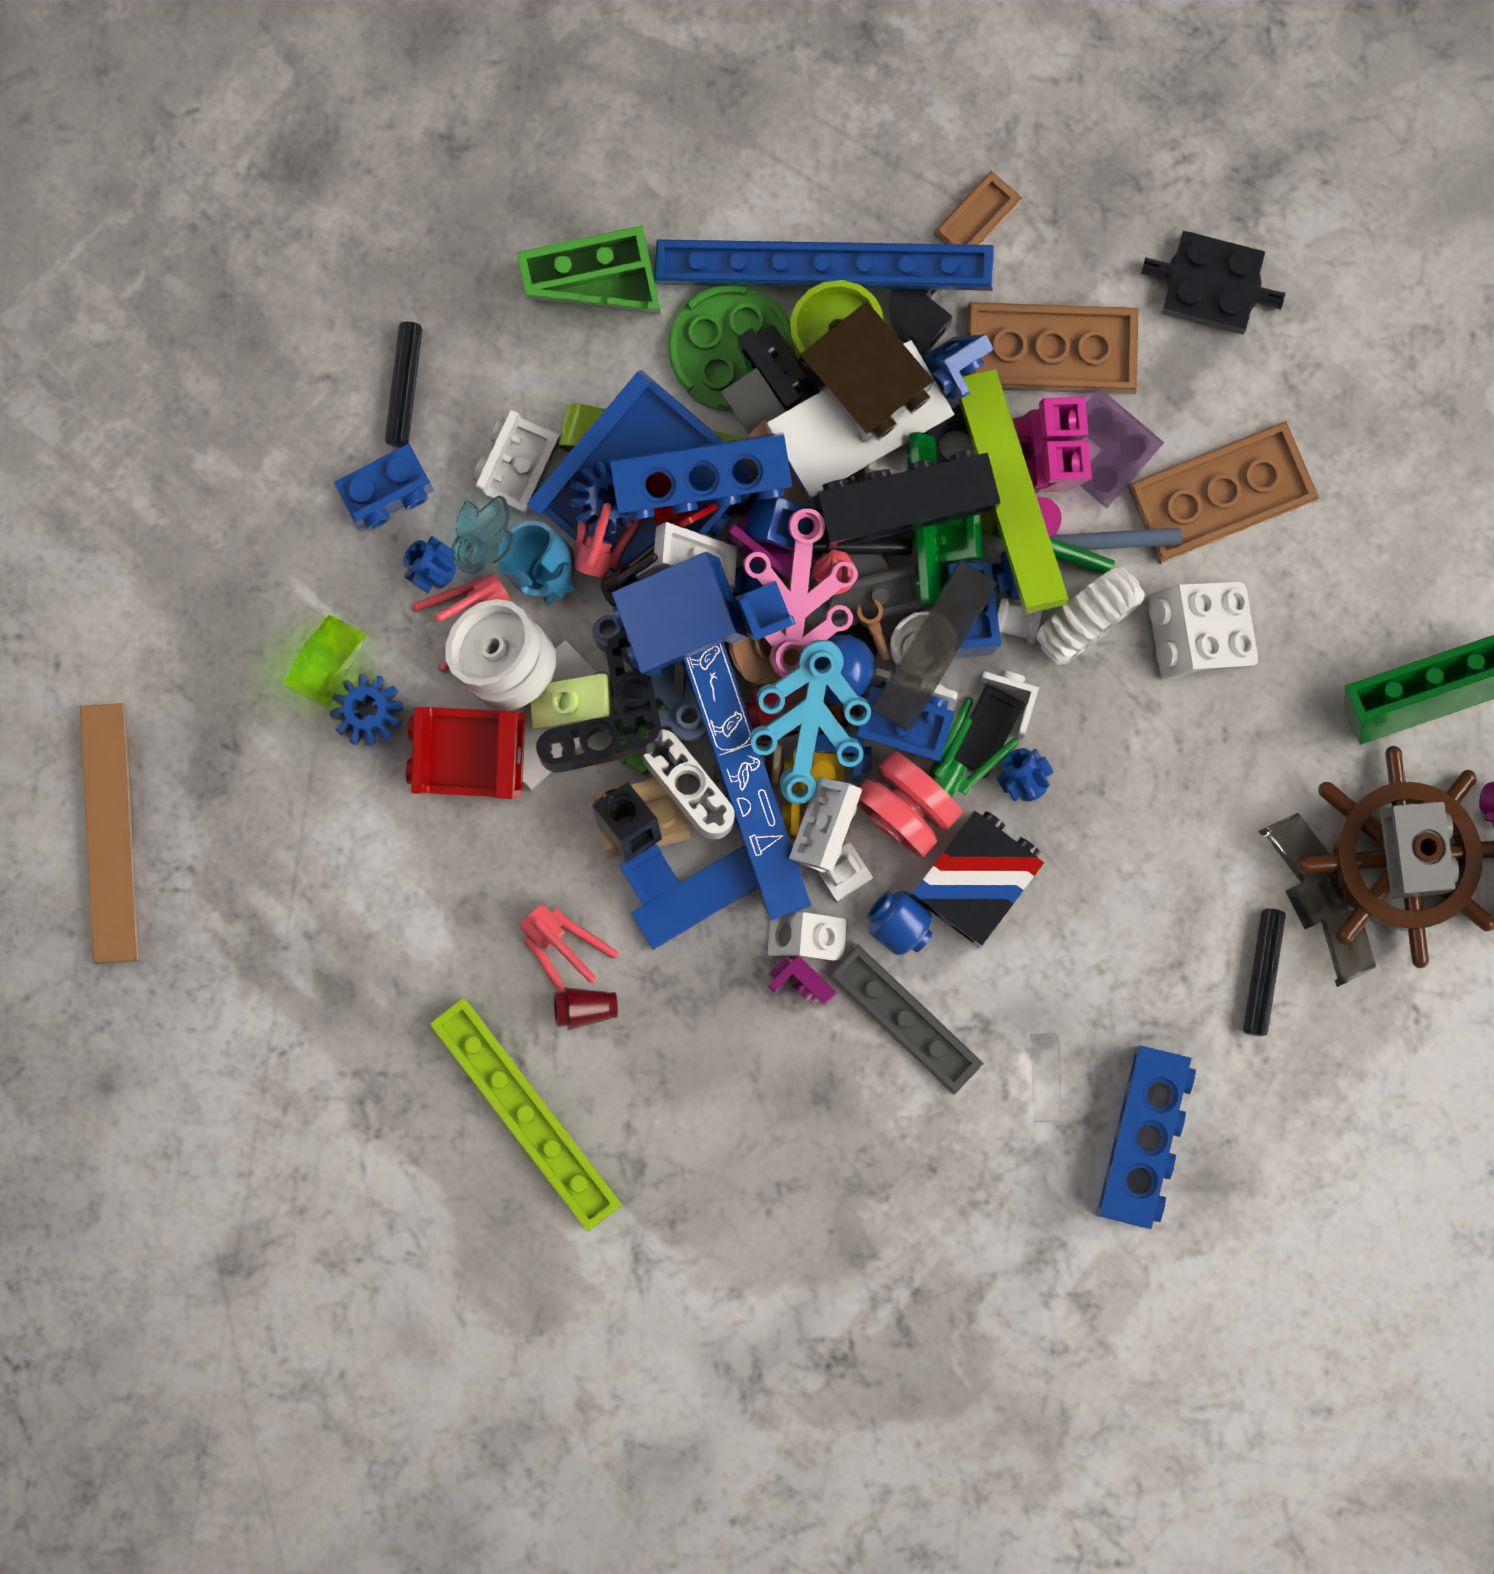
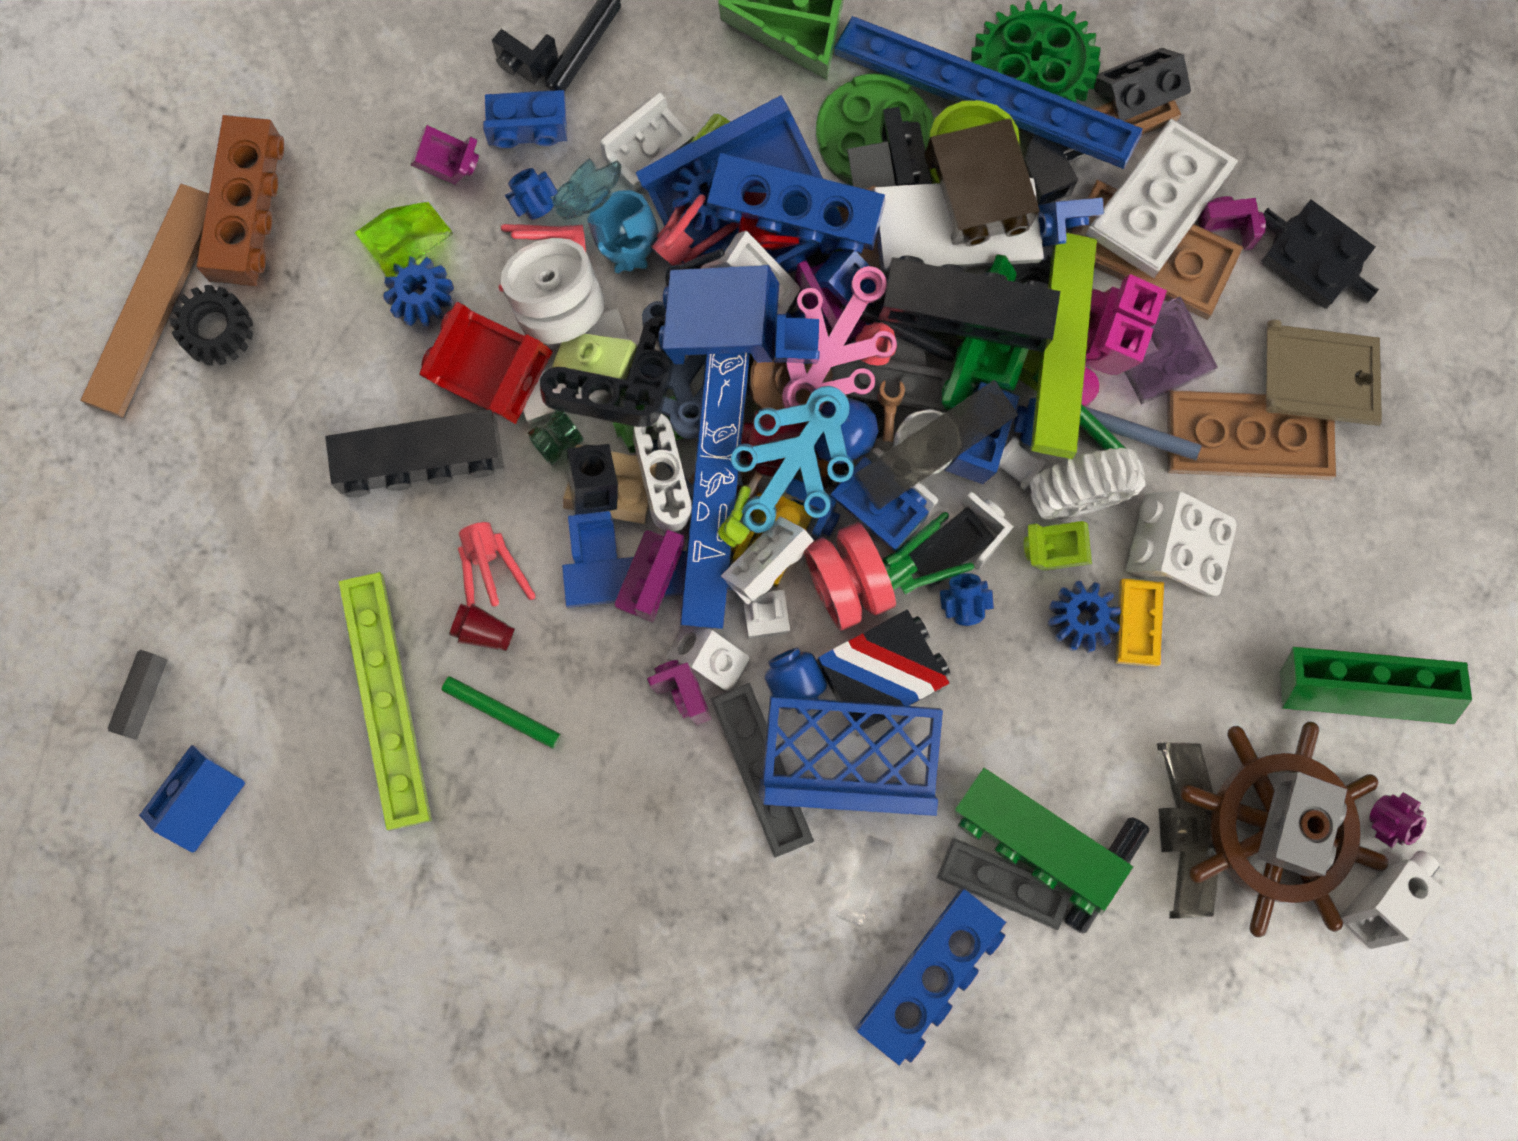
camera: 20 degrees right, 5 degrees down
none -> black tile [107,649,168,740]
none -> blue panel [139,745,245,852]
none -> black tyre [170,285,253,366]
none -> dark orange brick [196,115,285,286]
none -> black brick [325,410,504,497]
none -> magenta bracket [410,125,479,185]
none -> green bar [441,676,561,749]
none -> black bracket [492,28,558,85]
none -> clear green wheel [526,410,584,466]
none -> magenta bracket [615,529,685,623]
none -> lime hand [718,486,751,548]
none -> blue fence [759,696,943,816]
none -> dark grey tile [936,838,1071,930]
none -> green brick [955,768,1134,916]
none -> green gear [971,0,1101,102]
none -> lime bracket [1023,521,1092,571]
none -> blue gear [1048,581,1121,653]
none -> white tile [1086,119,1238,278]
none -> black bracket [1094,48,1191,121]
none -> yellow plate [1115,578,1164,667]
none -> magenta bracket [1198,196,1266,251]
none -> dark tan container [1266,320,1382,426]

